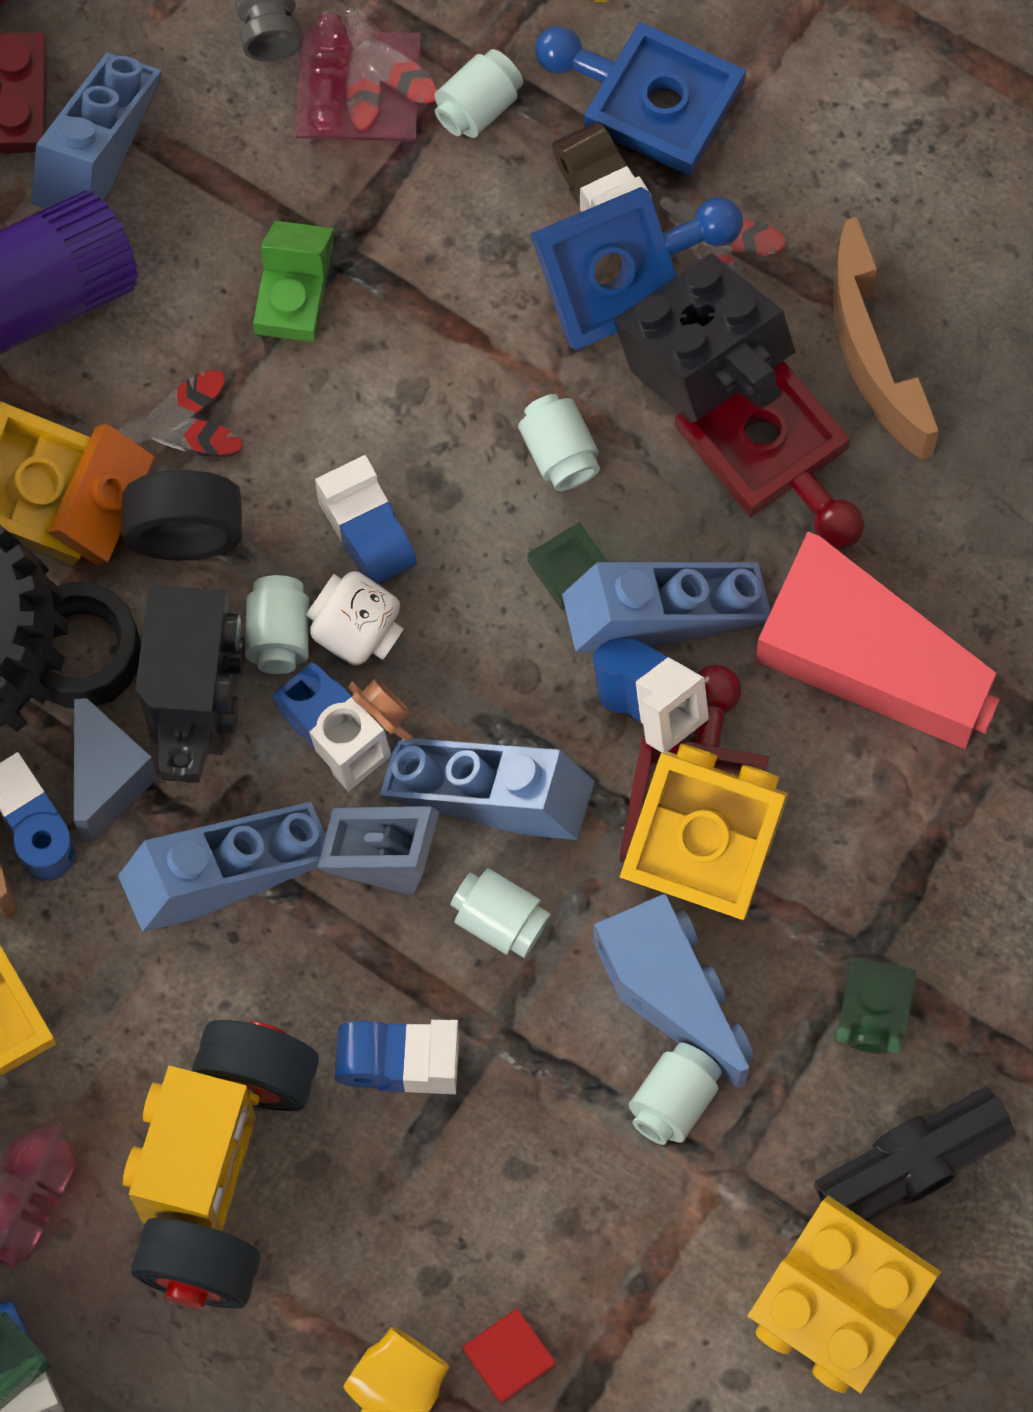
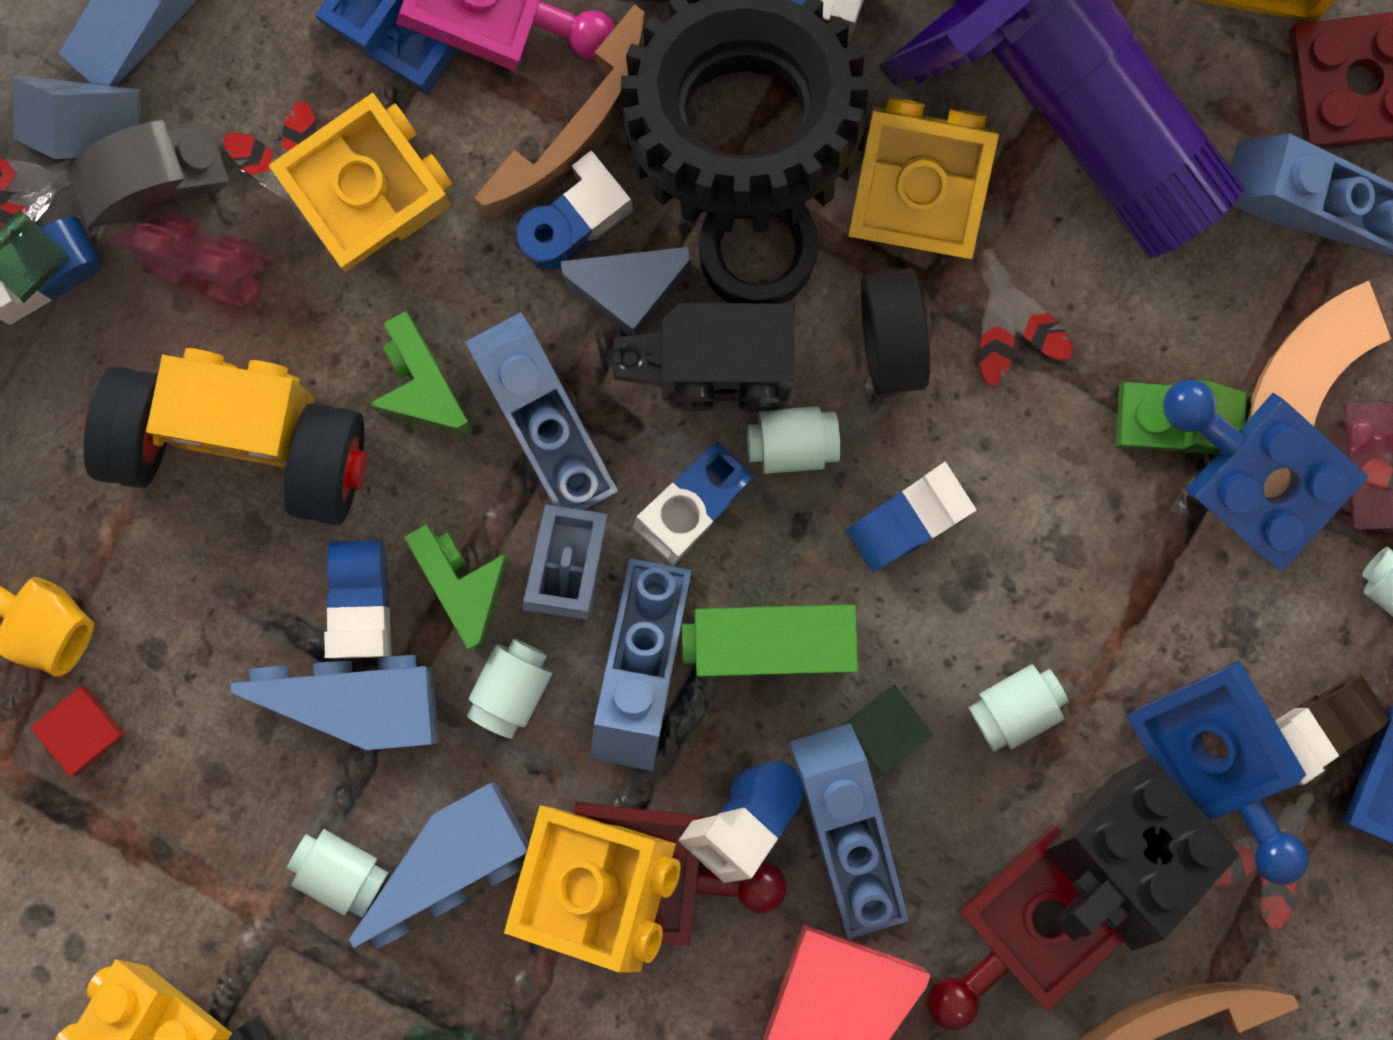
camera: 80 degrees right, 15 degrees up
orange plate [48,424,155,565] -> none
white head [305,571,404,666] -> none
nougat plate [348,679,413,742] -> none
none -> medium blue slope [230,655,439,750]
none -> bright green slope [370,311,474,436]
none -> bright green slope [404,524,509,651]
none -> bright green brick [682,605,858,678]
none -> blue plate [1163,380,1369,572]
none -> light nougat tile [1247,281,1391,498]

